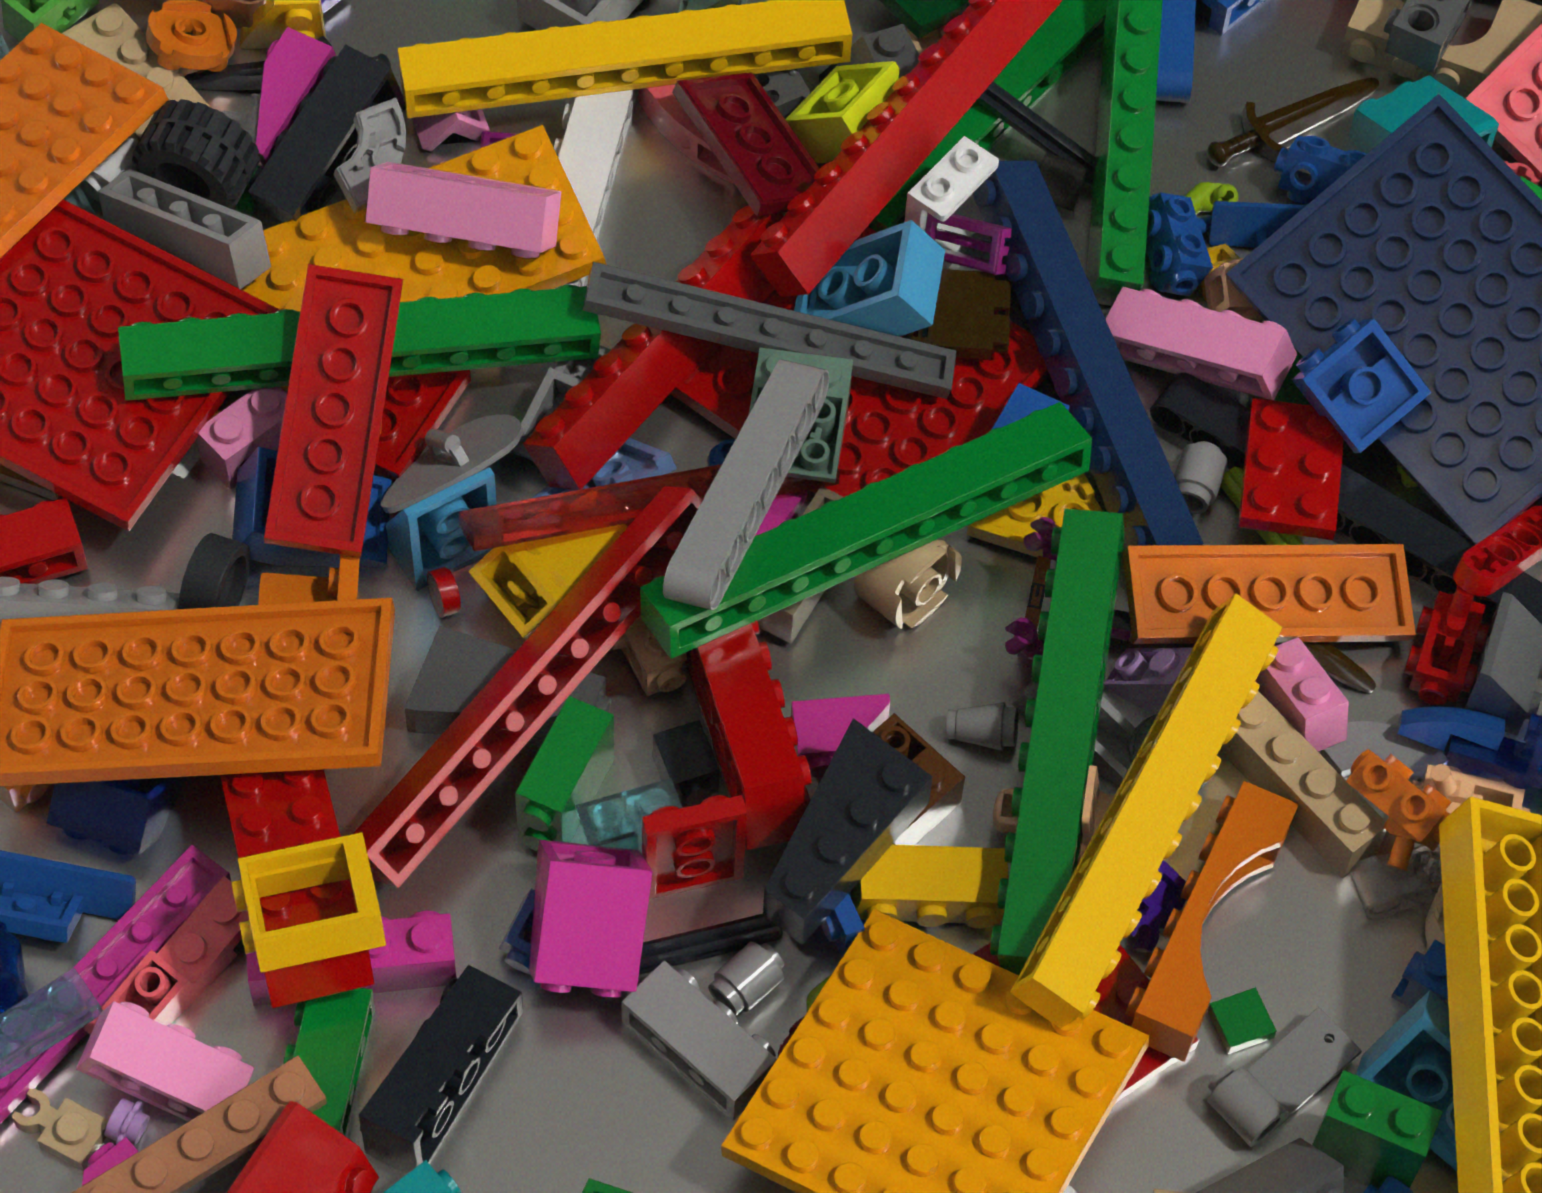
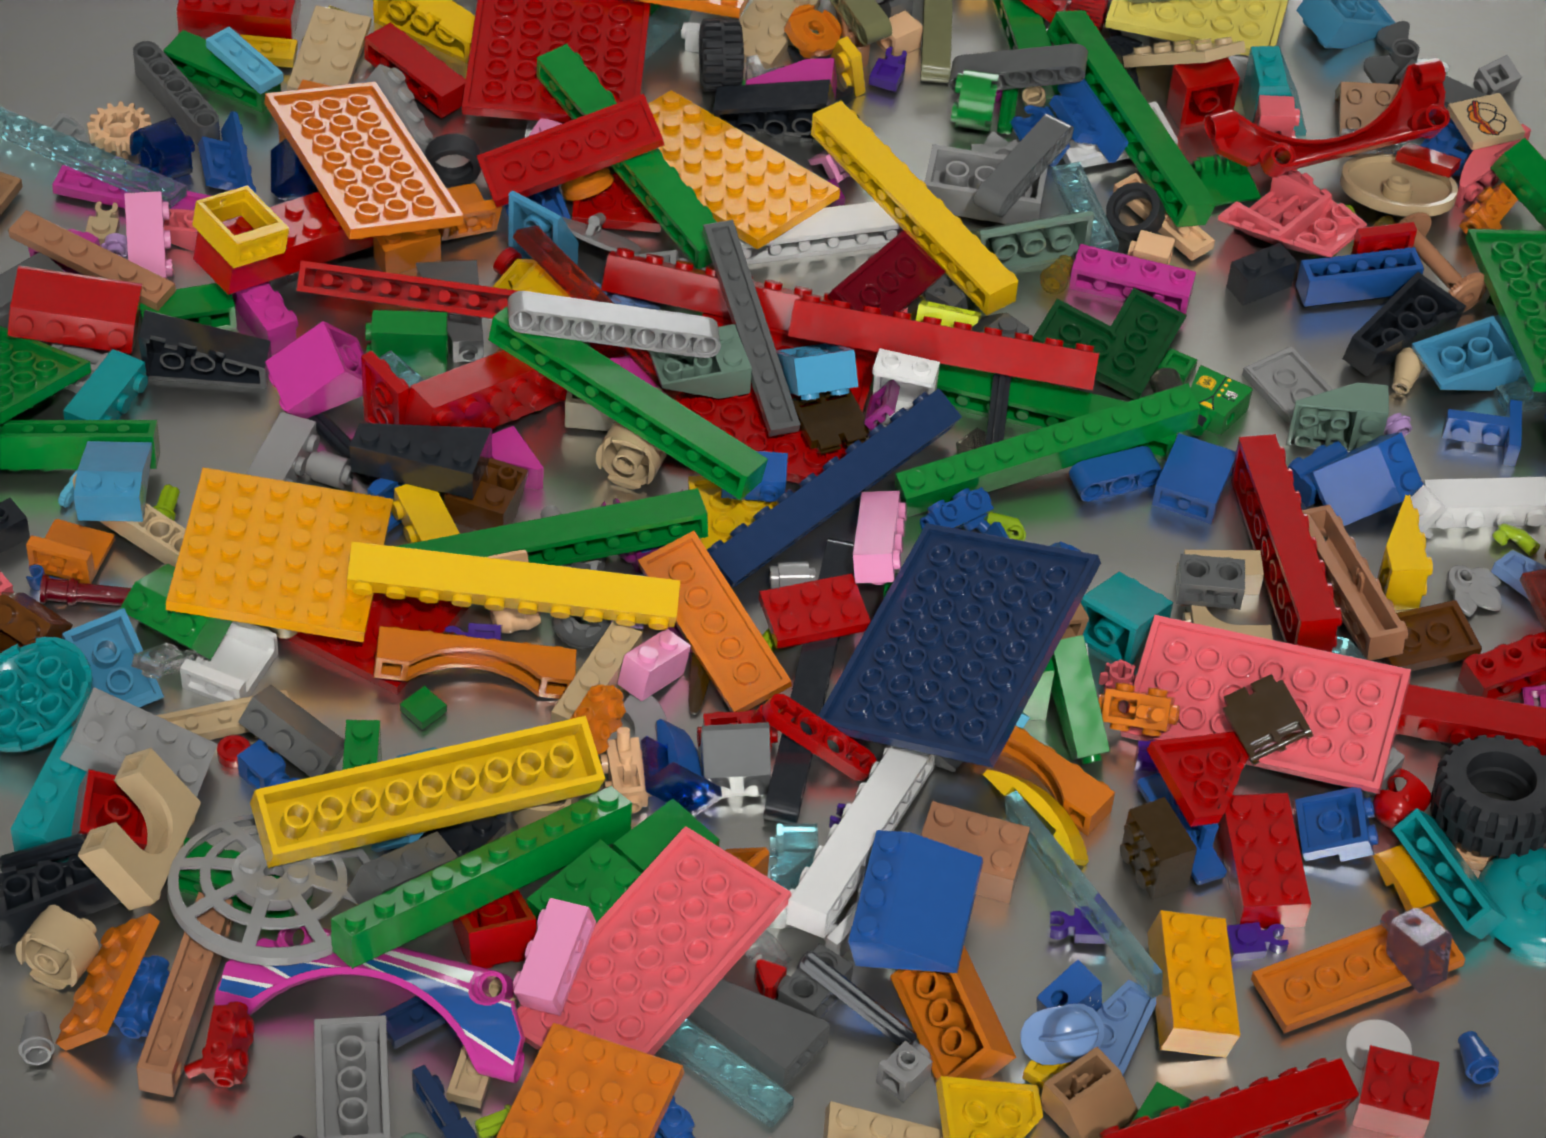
camera: 65 degrees right, 10 degrees down
light grey brick [97,169,271,289] -> none
light grey tile [334,98,406,214] -> none
bright pink brick [365,162,562,258] -> none
dark brown sword [1207,78,1380,167] -> none
light grey door [1207,1007,1362,1147] -> none
blue plate [1291,318,1432,453] -> none

